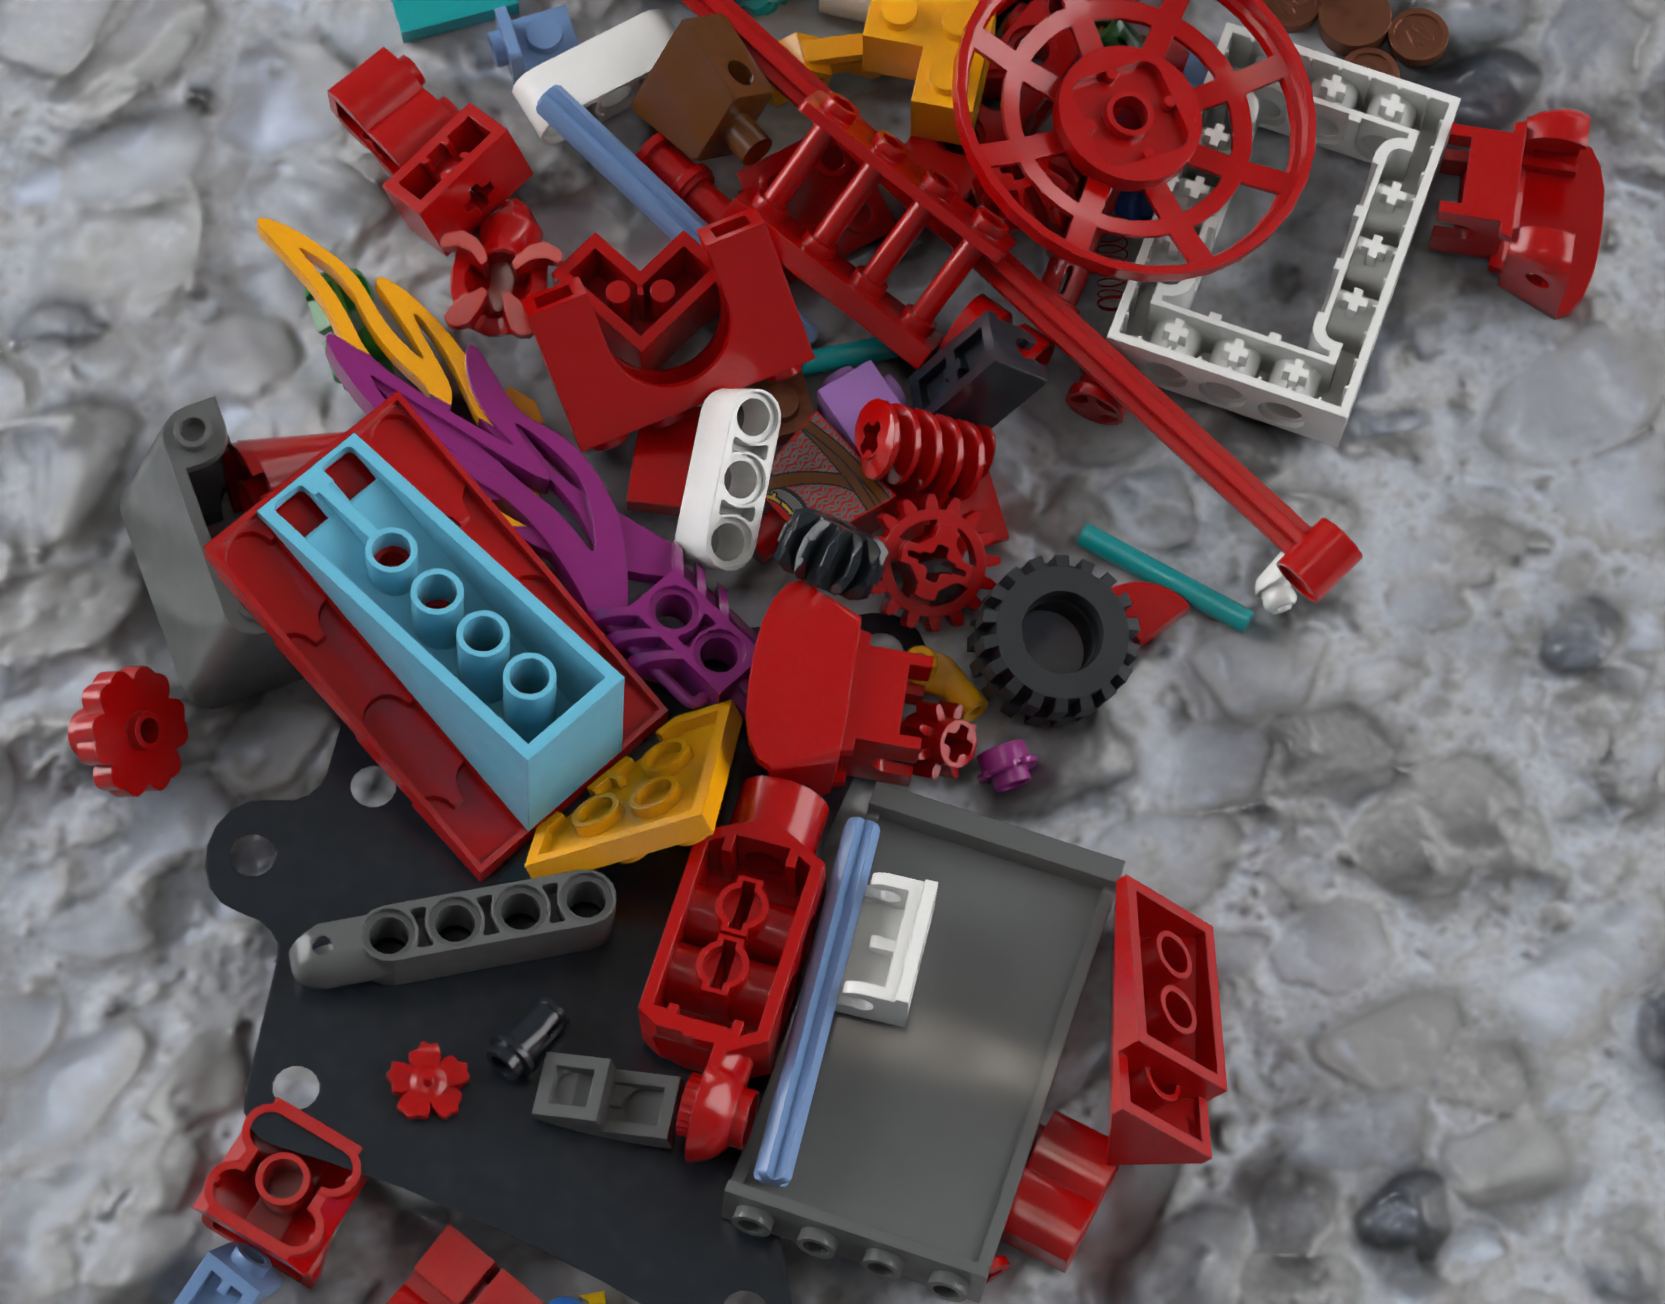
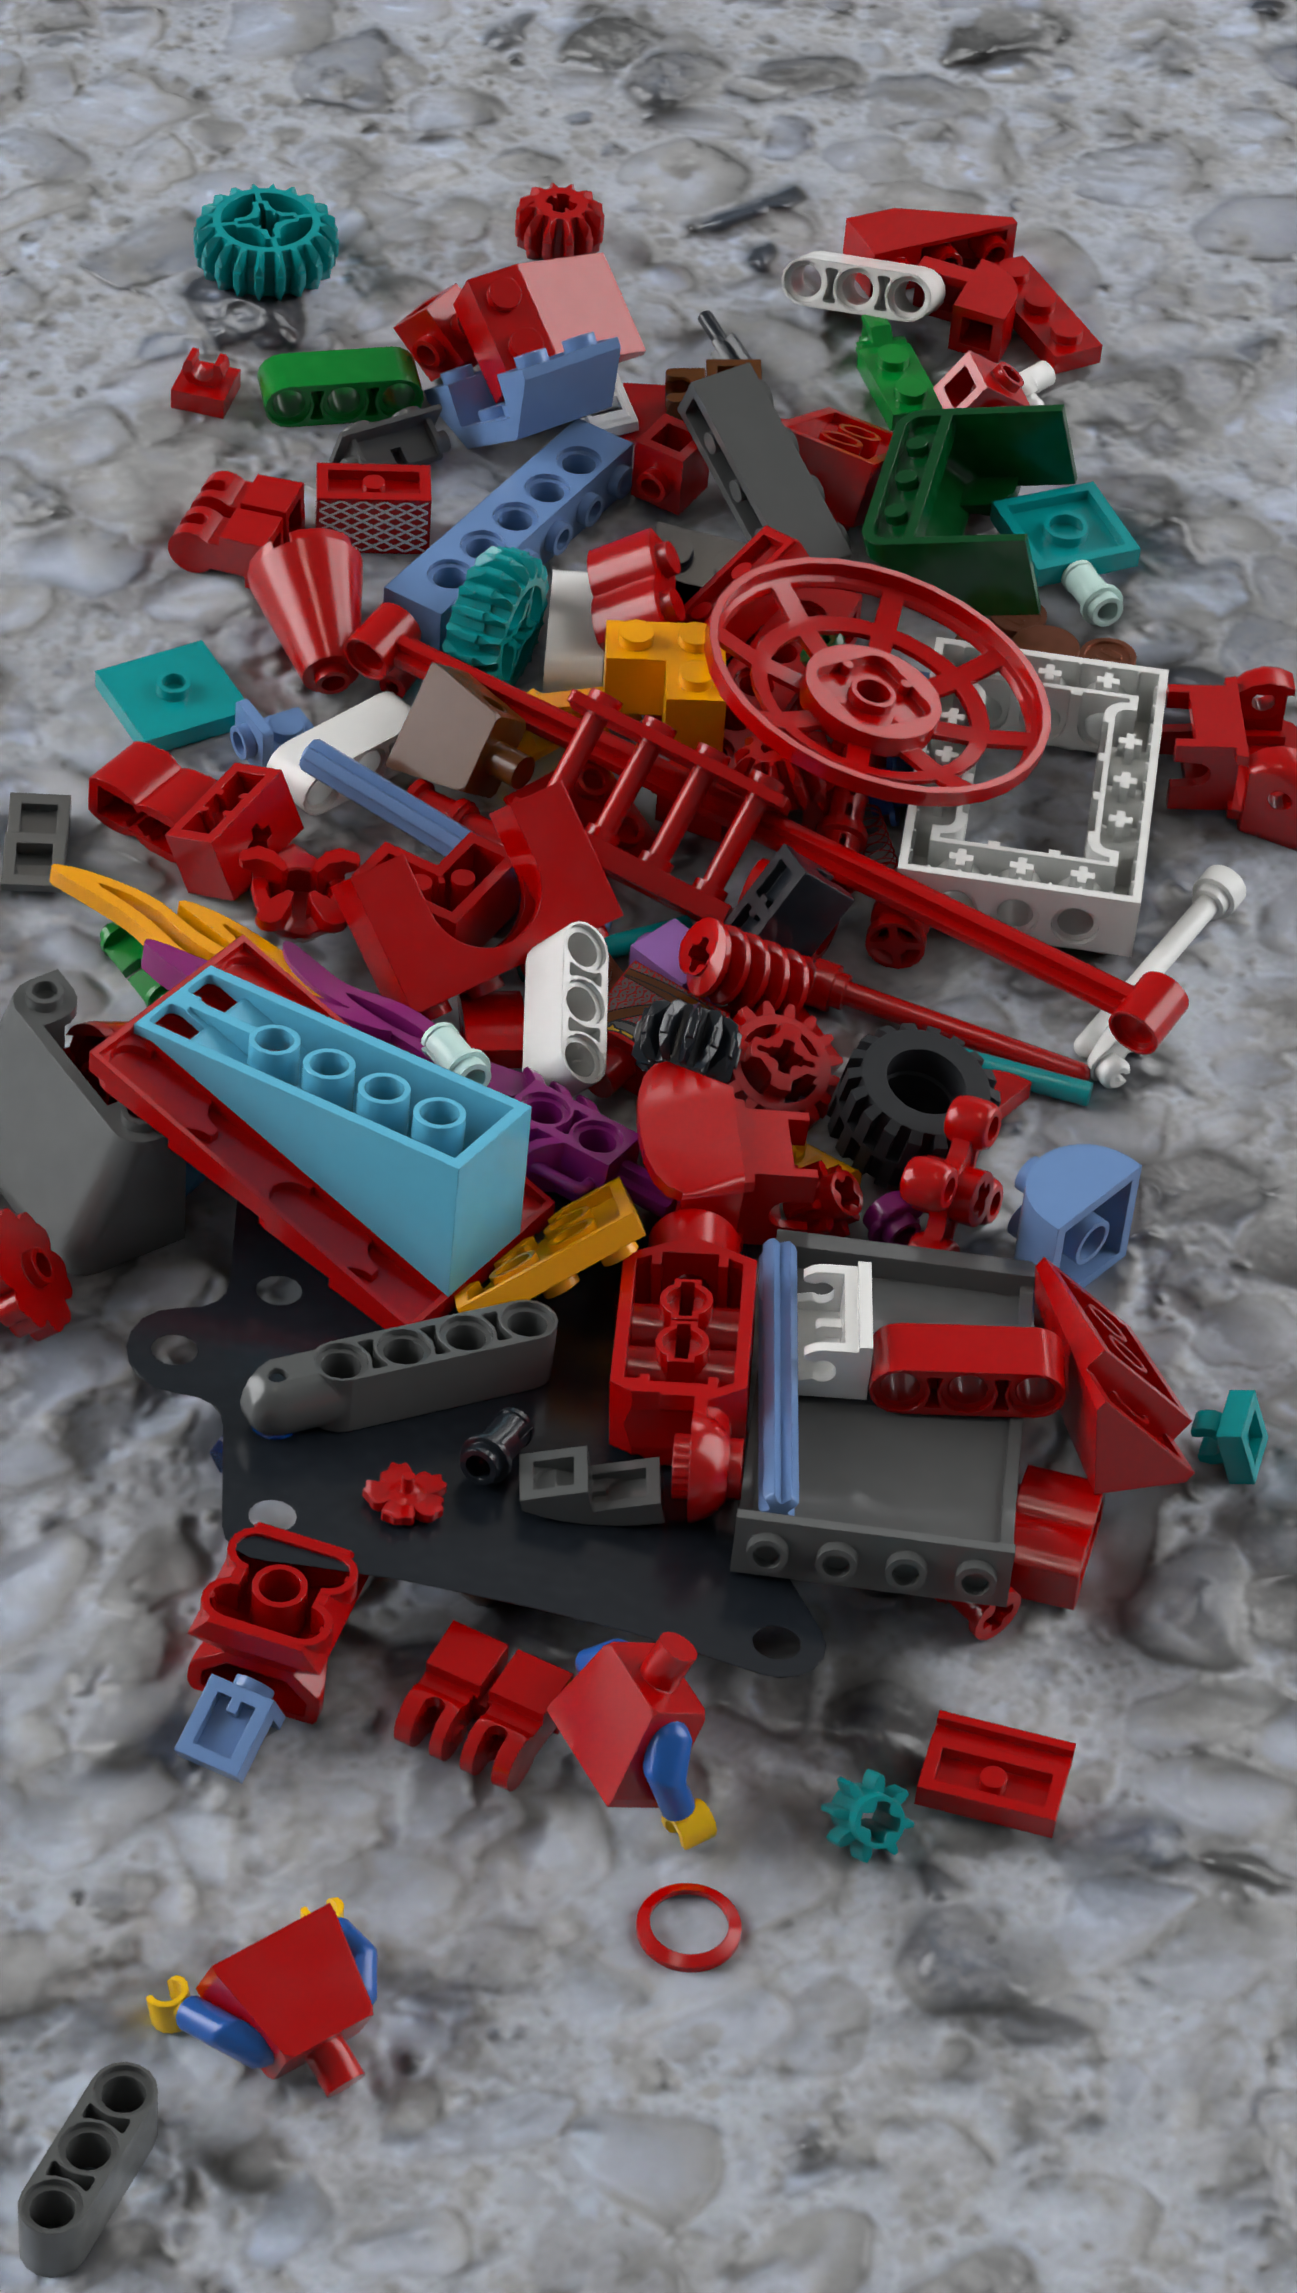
camera: 15 degrees left, 25 degrees down
none -> dark grey slope [1,792,72,893]
none -> light aqua pin [421,1022,491,1087]
none -> red piece [804,958,1091,1081]
none -> red beam [869,1323,1066,1418]
none -> red gear [900,1095,1003,1252]
none -> medium blue brick [1007,1144,1142,1313]
none -> white piece [1074,865,1246,1058]
none -> teal tile [1190,1390,1269,1484]

